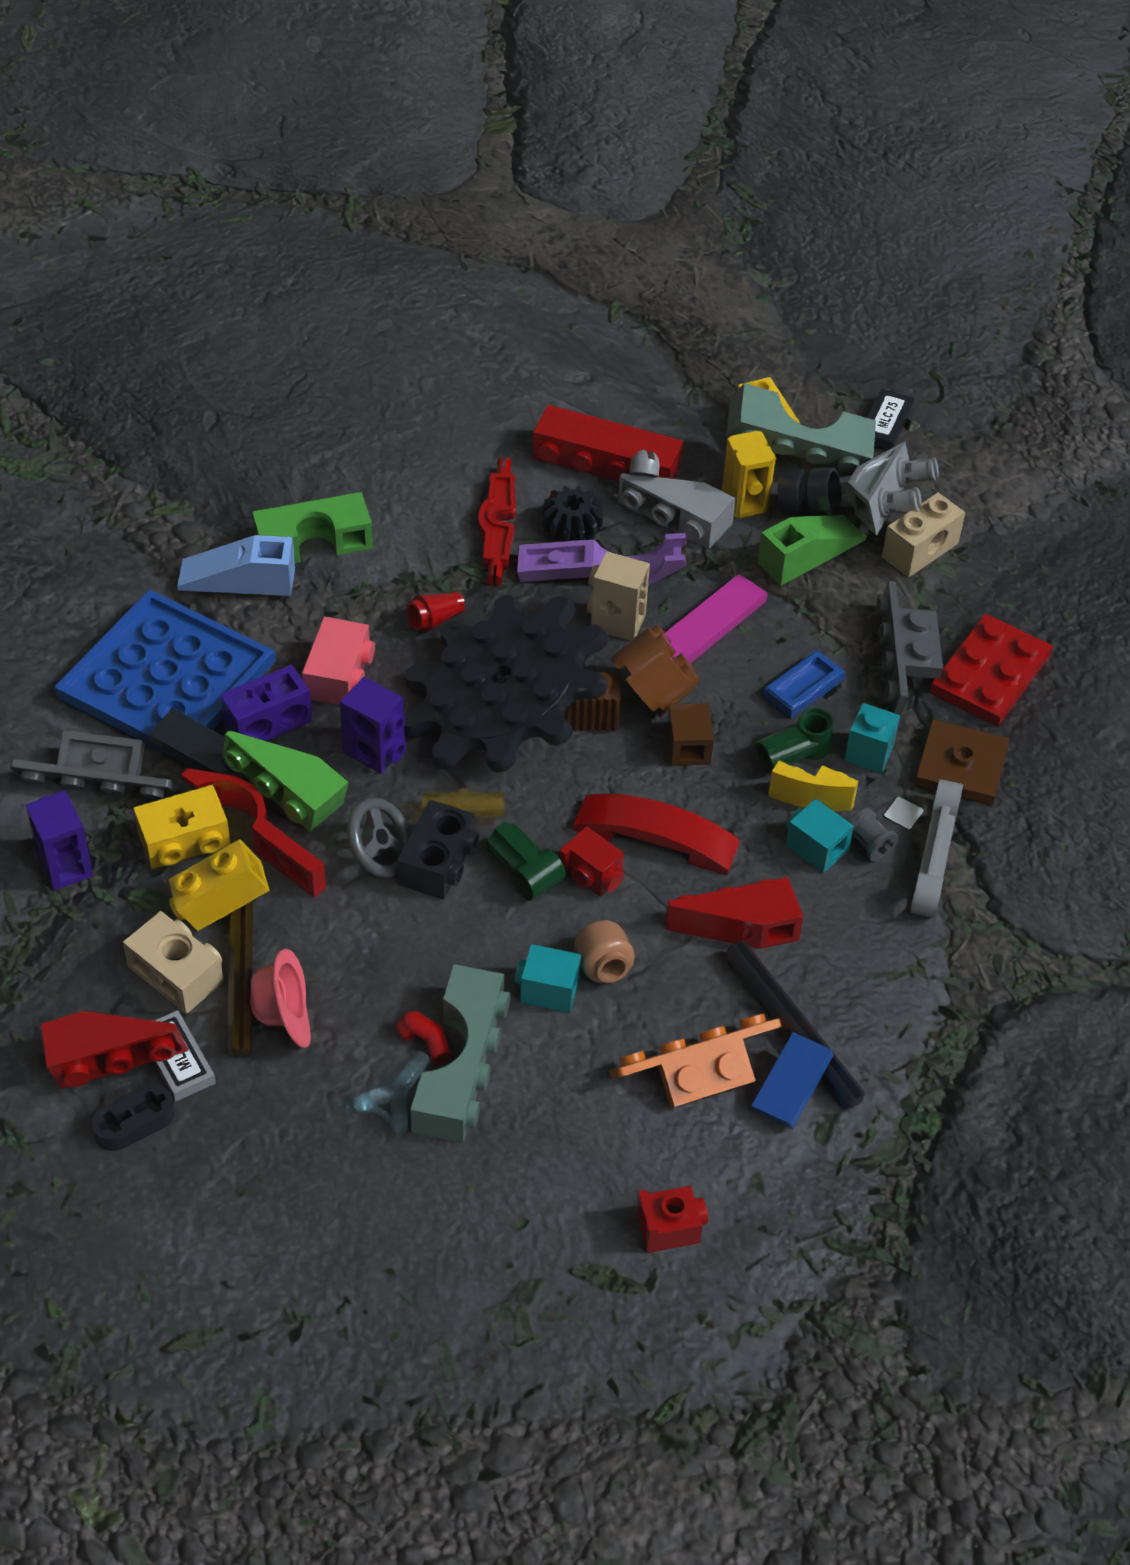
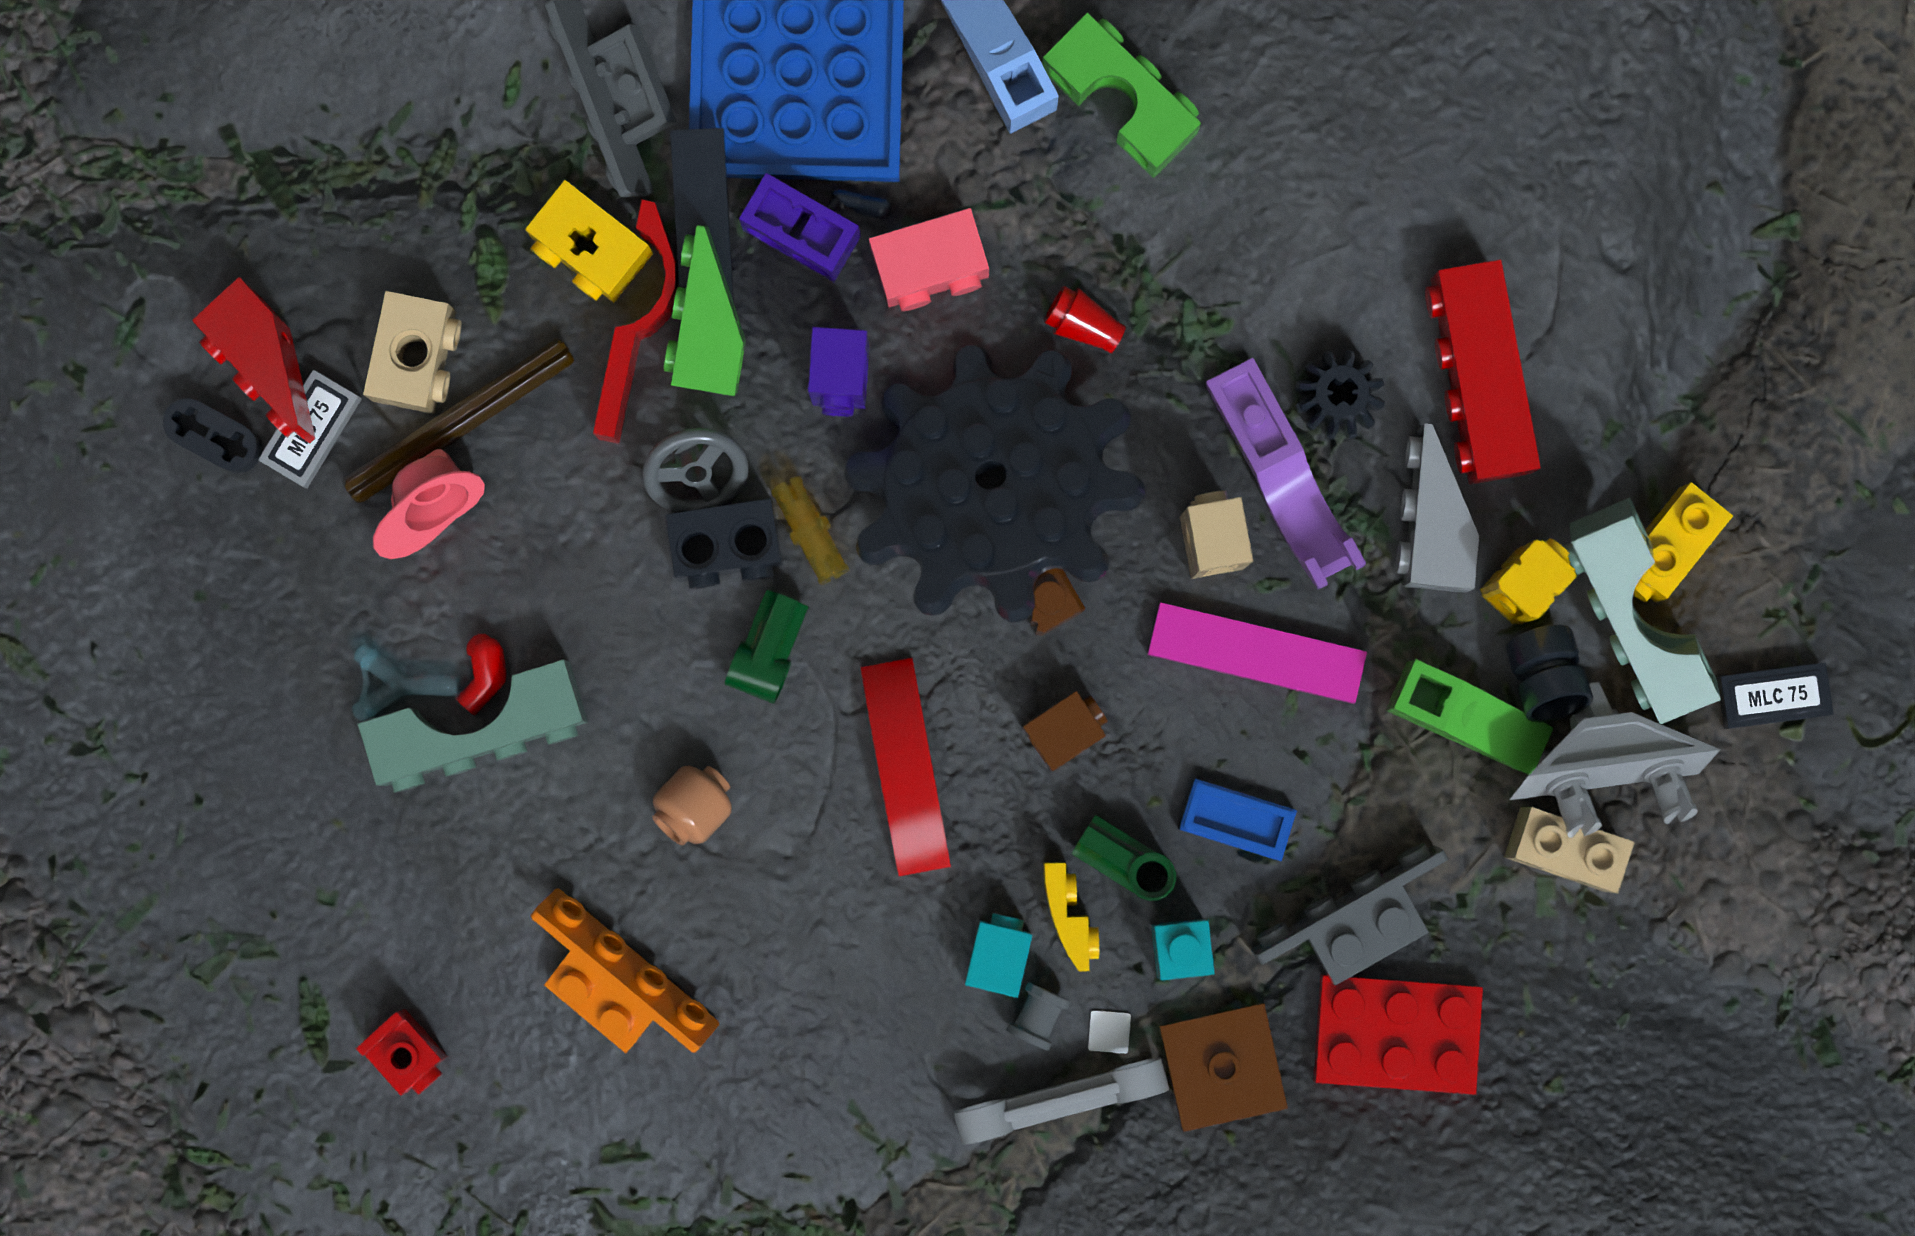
camera: 60 degrees right, 35 degrees up
dark purple brick [25,790,93,891] -> none
yellow brick [168,839,270,931] -> none
red piece [478,457,516,586] -> none
teal brick [514,944,581,1013] -> none
red brick [559,826,624,897] -> none
dark orange brick [611,624,701,717] -> none
light grey hinge [629,450,660,477] -> none
red slope [665,877,804,949] -> none
black axle [727,941,865,1110] -> none
blue tile [752,1032,833,1130] -> none

